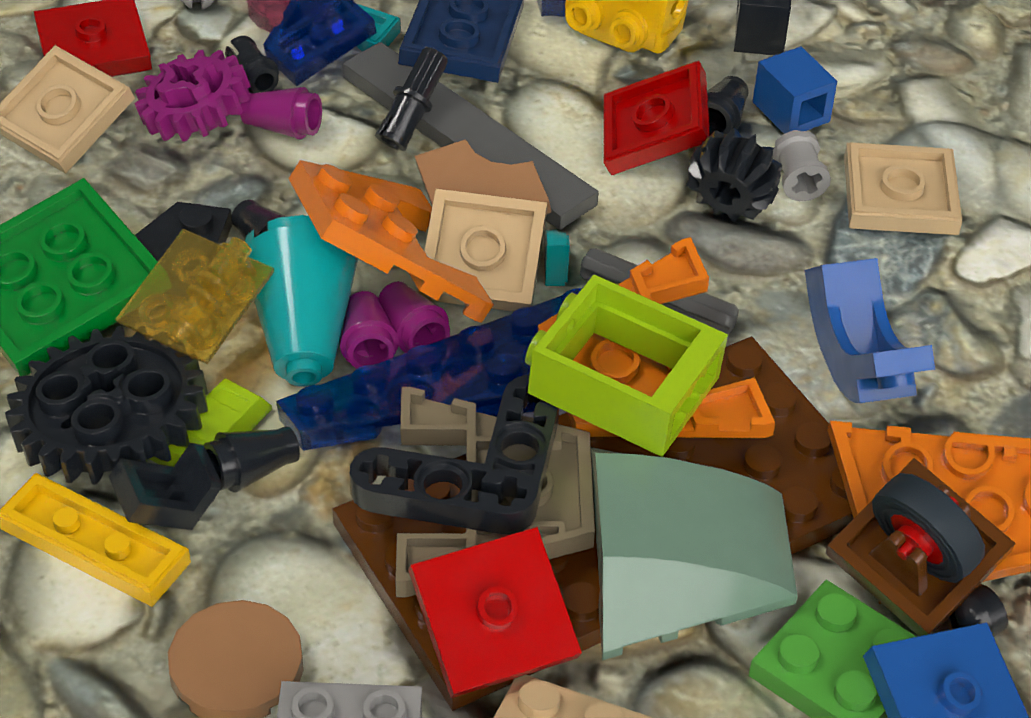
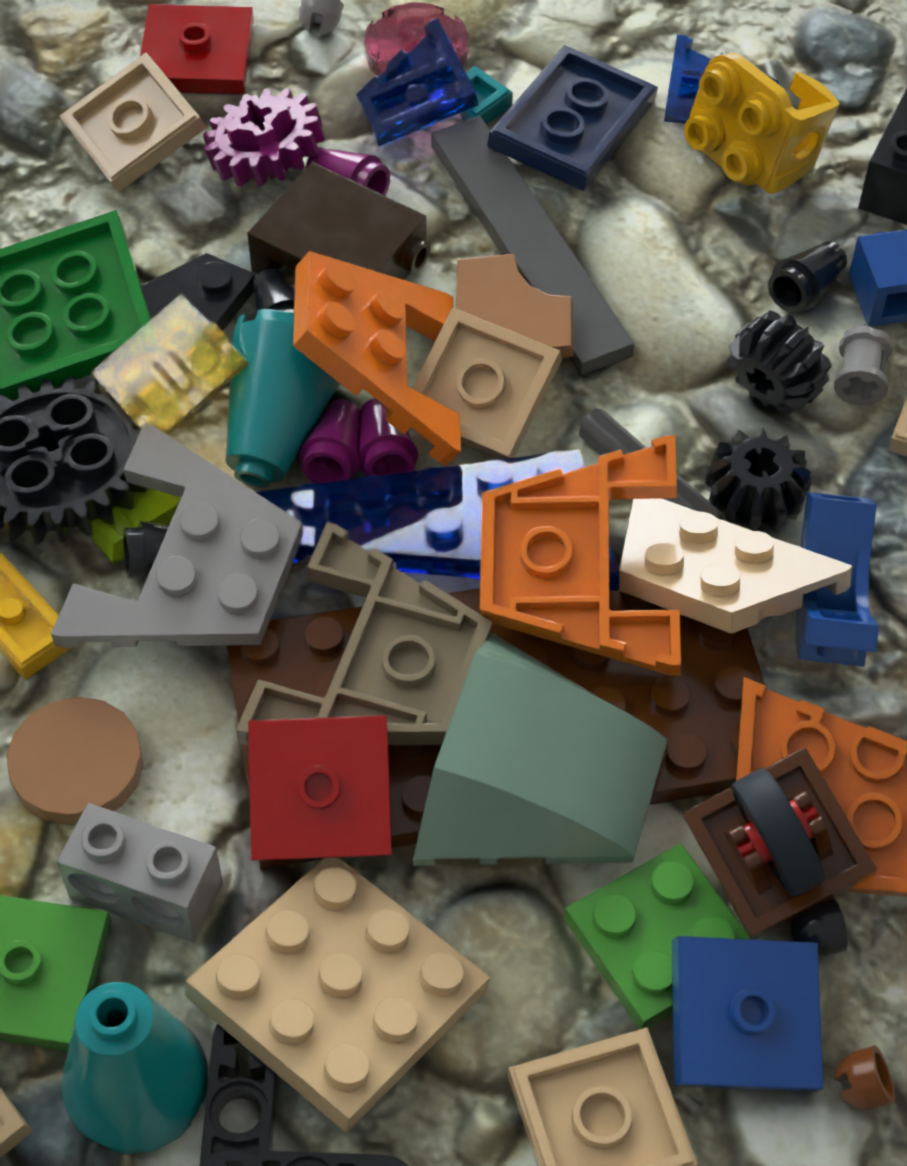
camera: 20 degrees right, 10 degrees up
black bracket [109,443,222,530] -> none
black pin [225,35,279,94] -> none
black beam [349,375,560,534] -> none
black axle [375,47,448,151] -> none
lime window [525,274,728,457] -> none
teal tile [544,230,570,286] -> none
red plate [604,61,710,175] -> none
none -> light grey wing [51,423,304,648]
none -> dark brown panel [247,162,430,280]
none -> wing [619,499,852,634]
none -> black gear [705,427,812,532]

